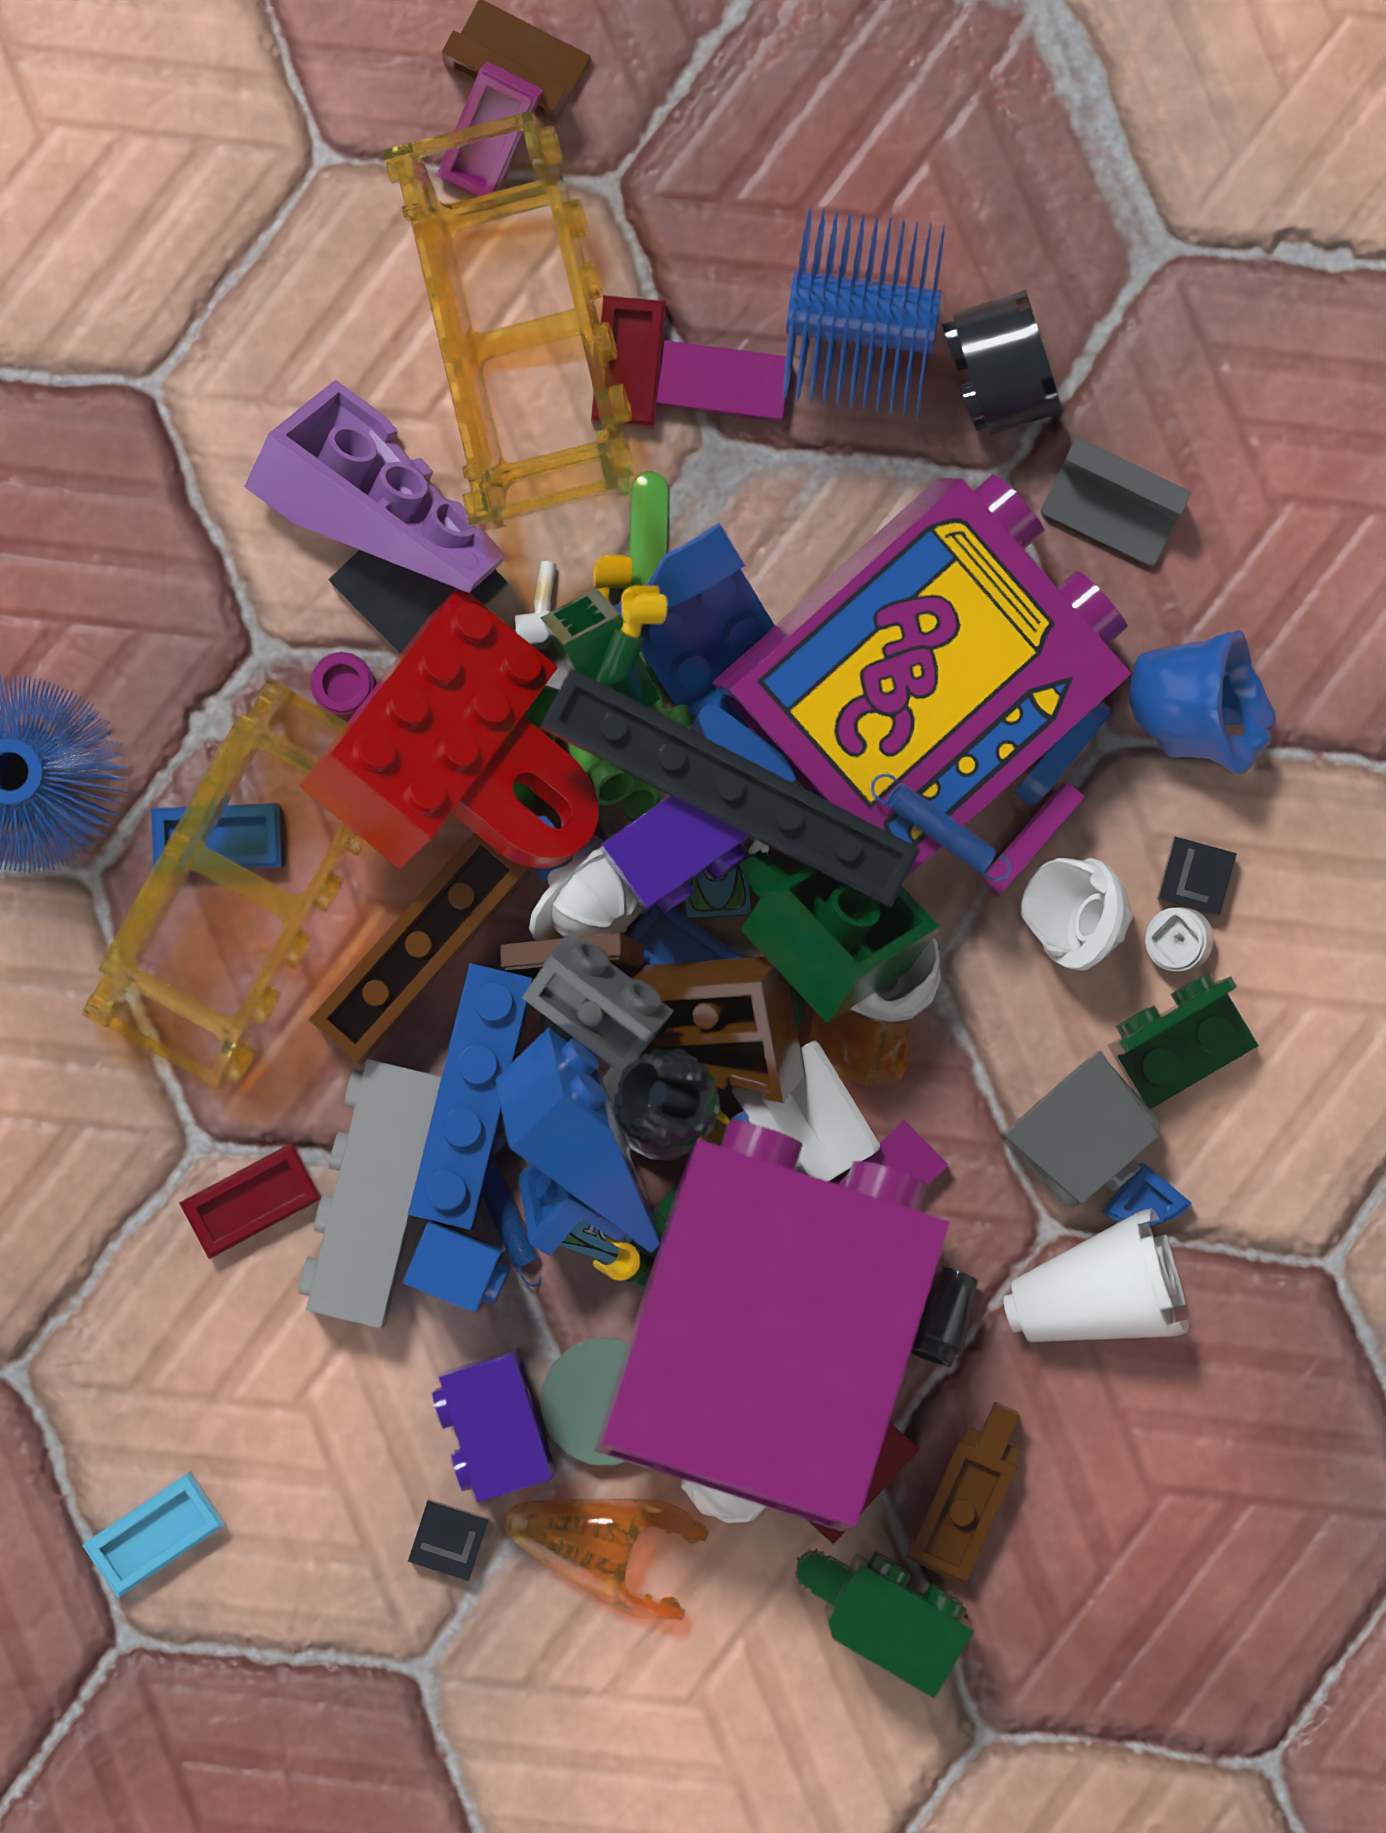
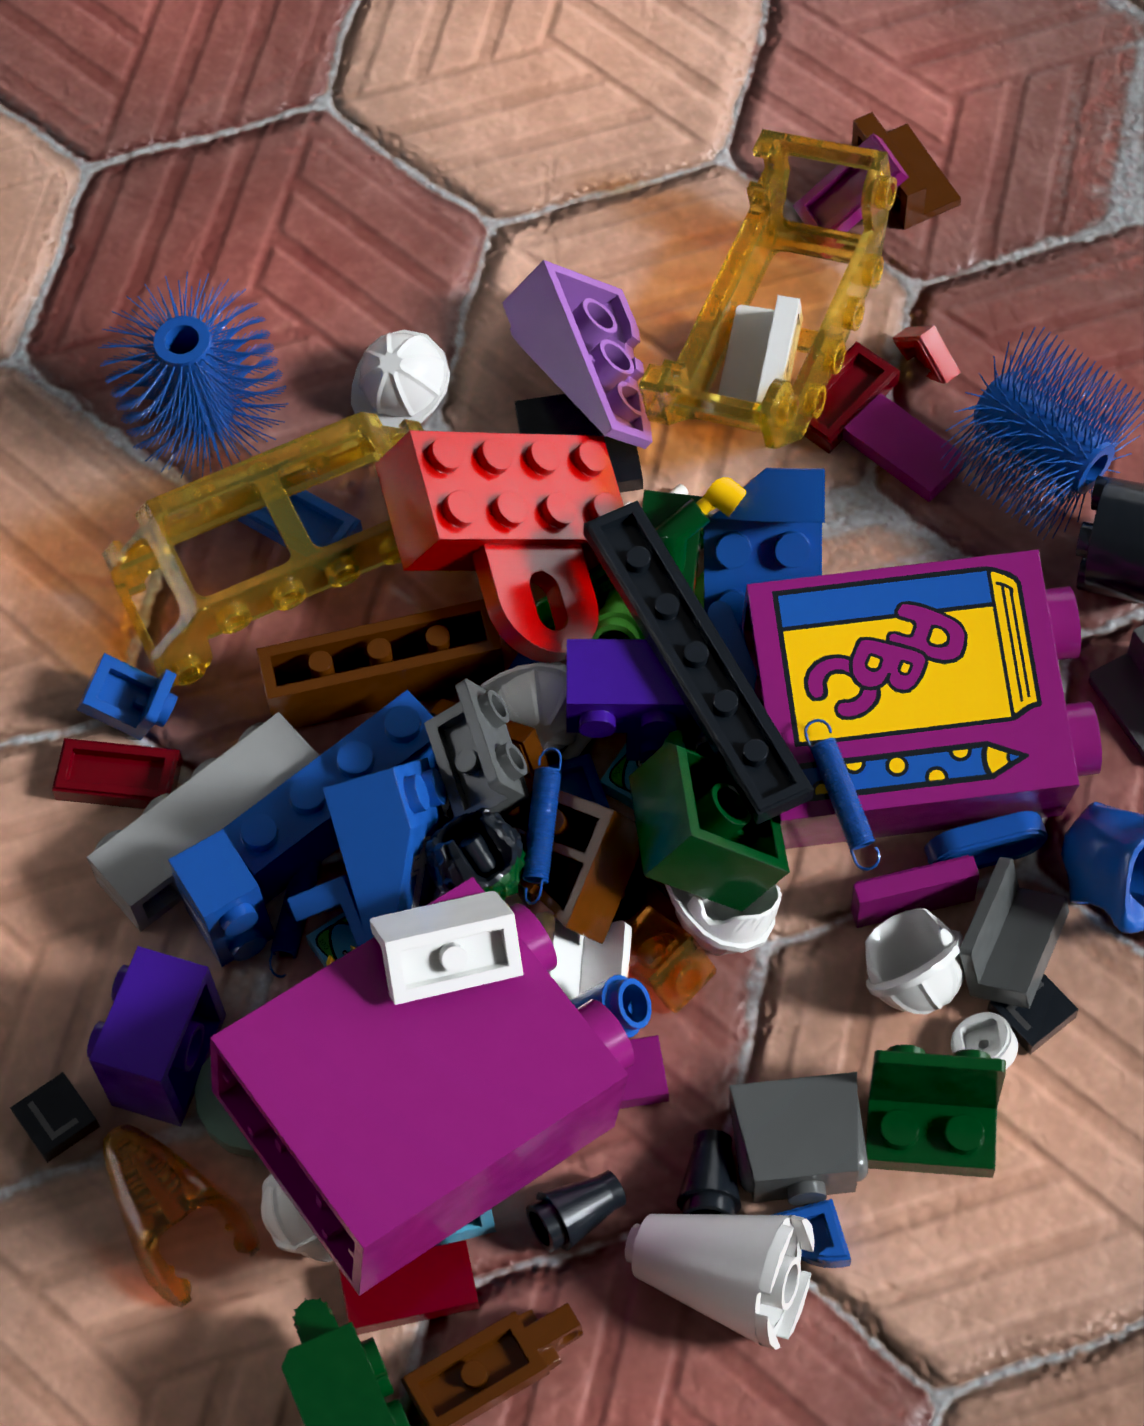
camera: 40 degrees right, 25 degrees down
none -> blue bracket [77,653,178,740]
none -> white piece [351,329,450,437]
none -> white panel [370,891,524,1005]
none -> blue piece [521,747,562,905]
none -> blue cone [570,975,652,1038]
none -> black cone [677,1129,741,1215]
none -> white panel [716,295,803,423]
none -> red tile [893,325,961,384]
none -> dark grey panel [960,857,1069,1009]

